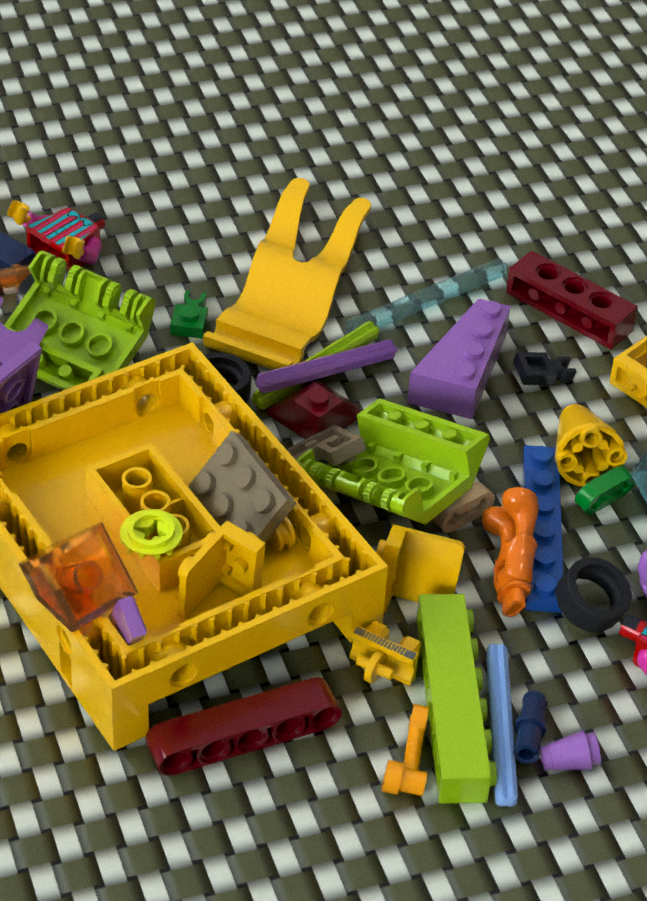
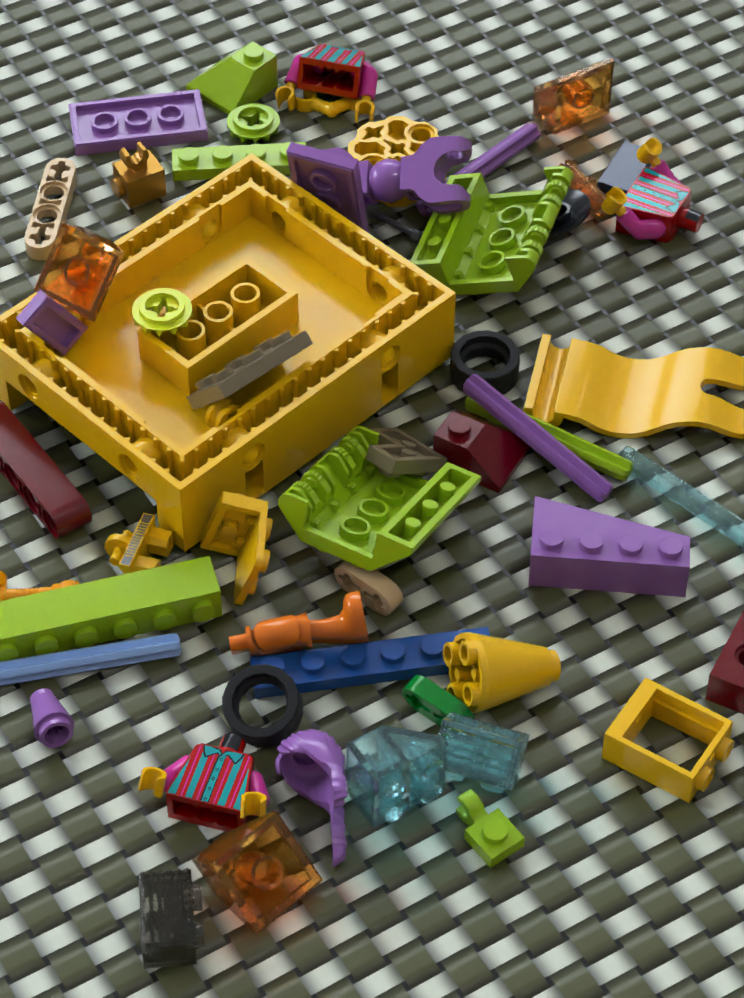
camera: 80 degrees right, 5 degrees up
green plate [170,290,208,339] -> none
yellow bracket [176,520,266,619] -> none
black plate [513,352,577,385] -> none
dark blue pin [513,691,548,764] -> none

